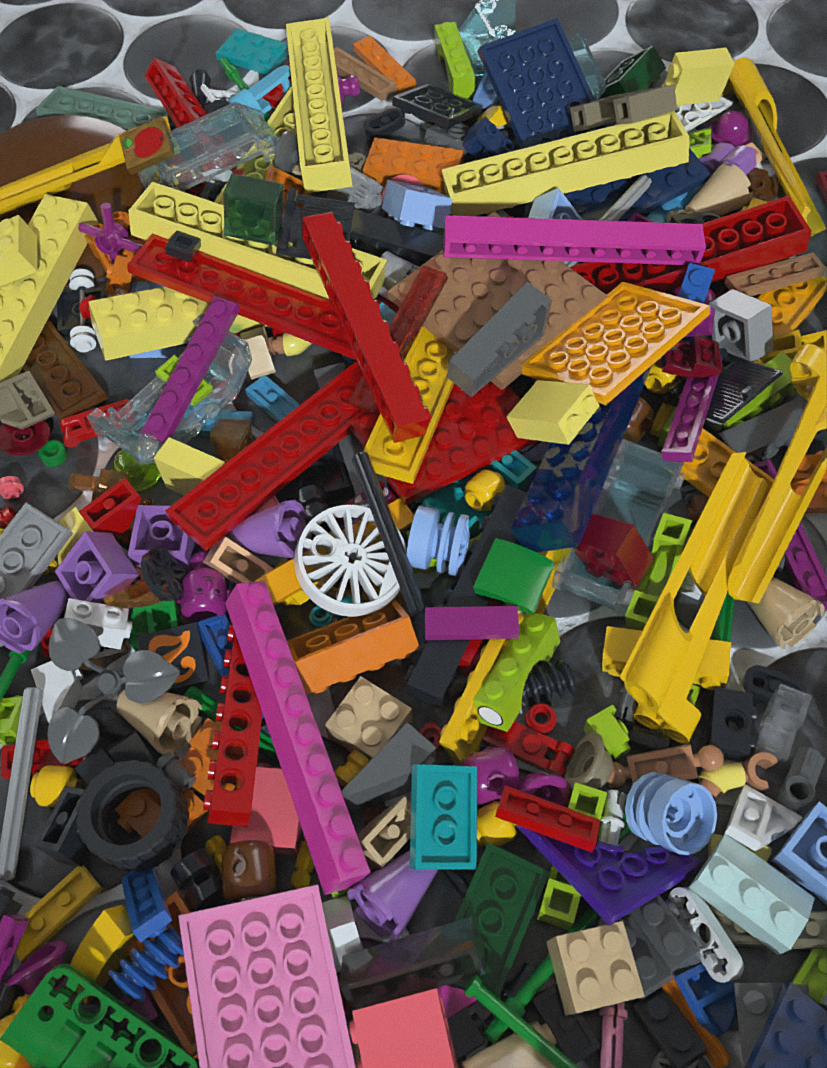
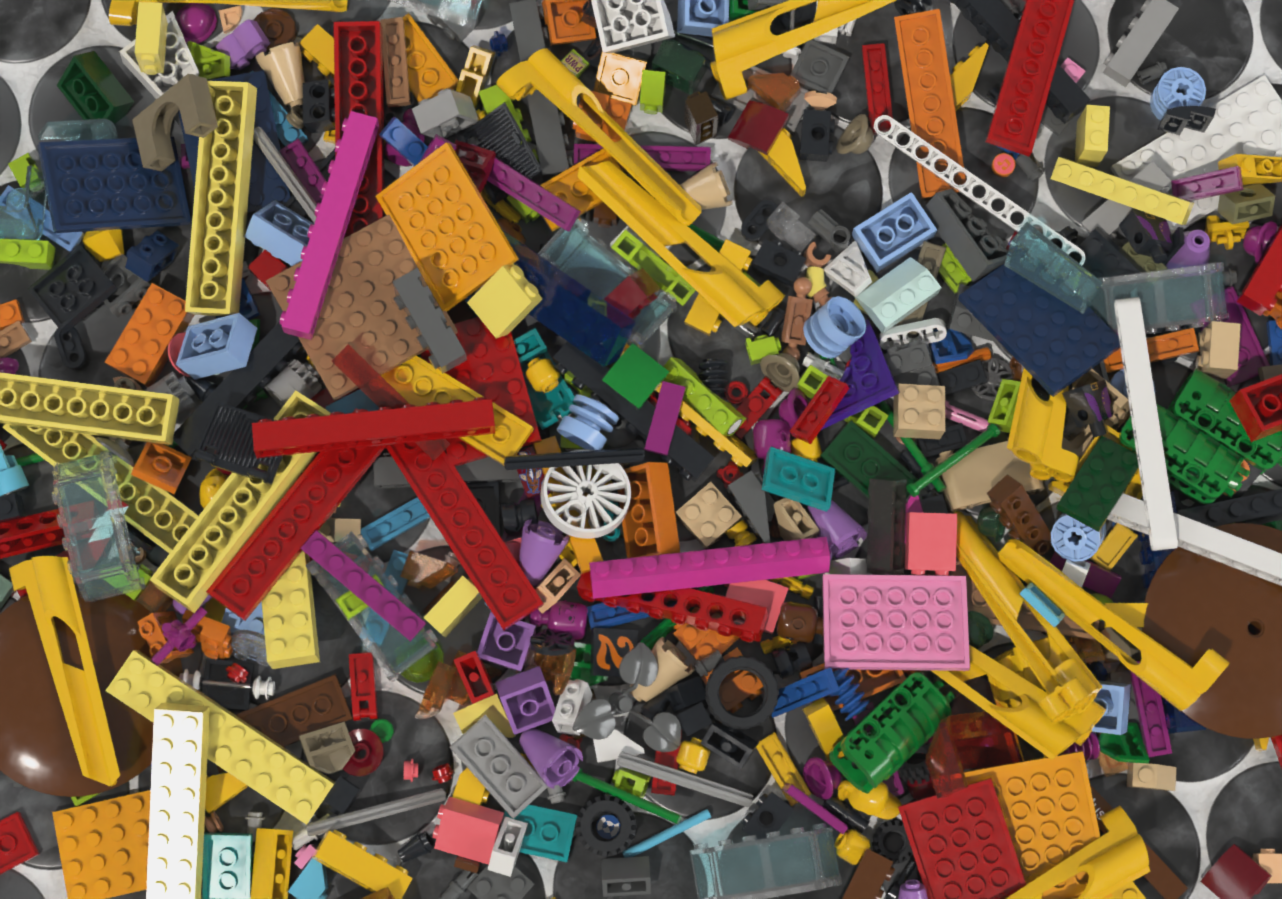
camera: 75 degrees left, 20 degrees up
tile [119,116,175,175] -> none
black plate [165,230,201,262] -> none
clear green brick [223,173,283,246] -> none

